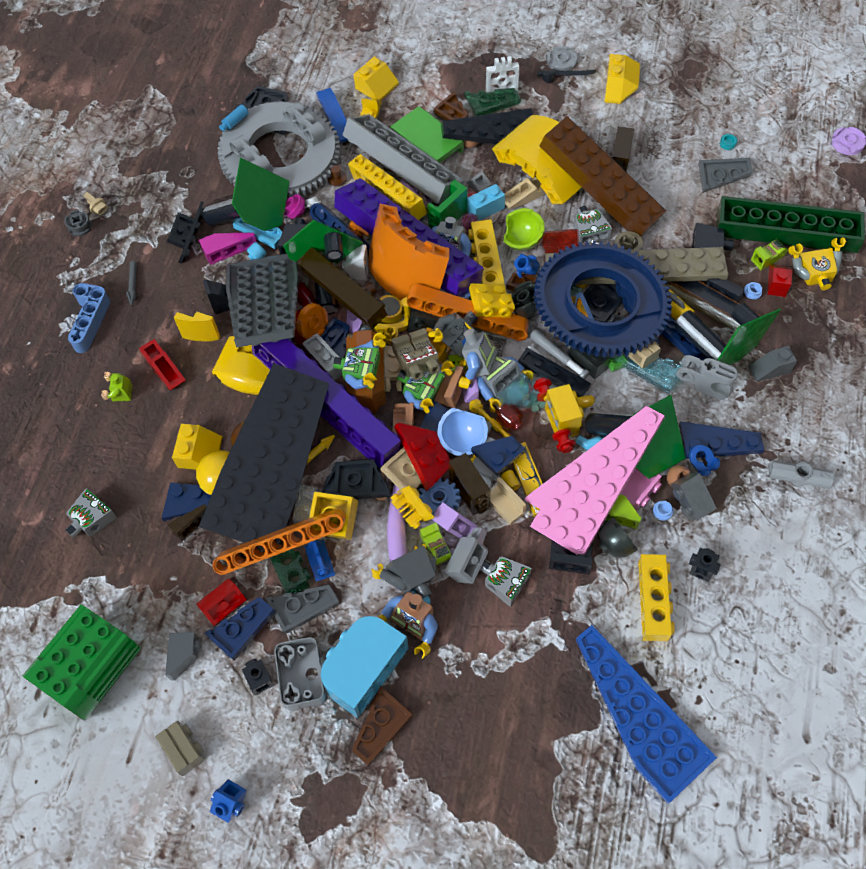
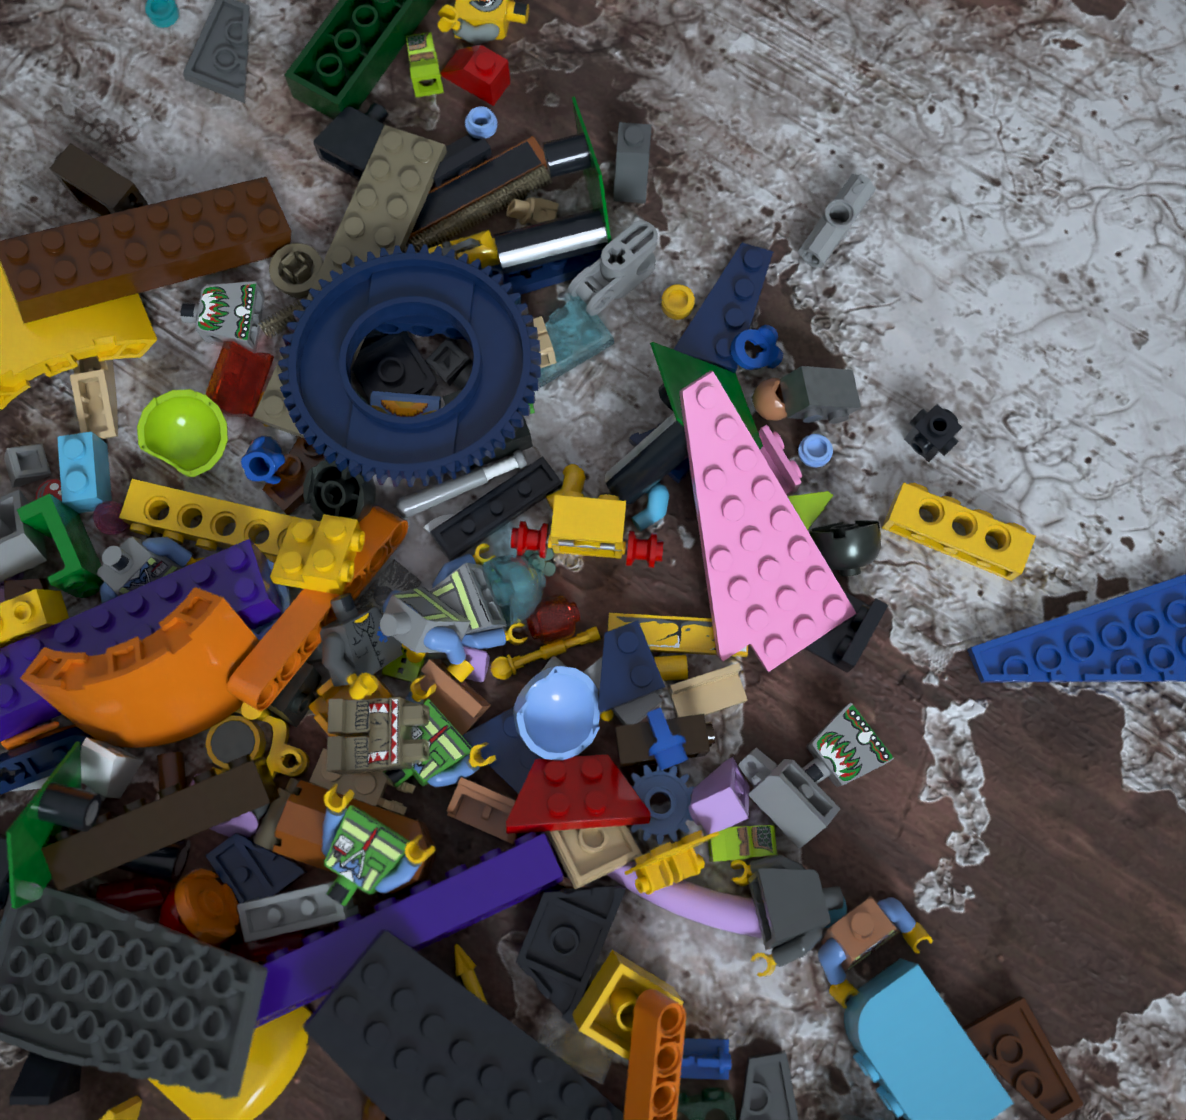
camera: 70 degrees left, 15 degrees up
none -> tan piece [507,197,559,225]
none -> blue piece [647,707,688,771]
none -> yellow tile [661,284,695,320]

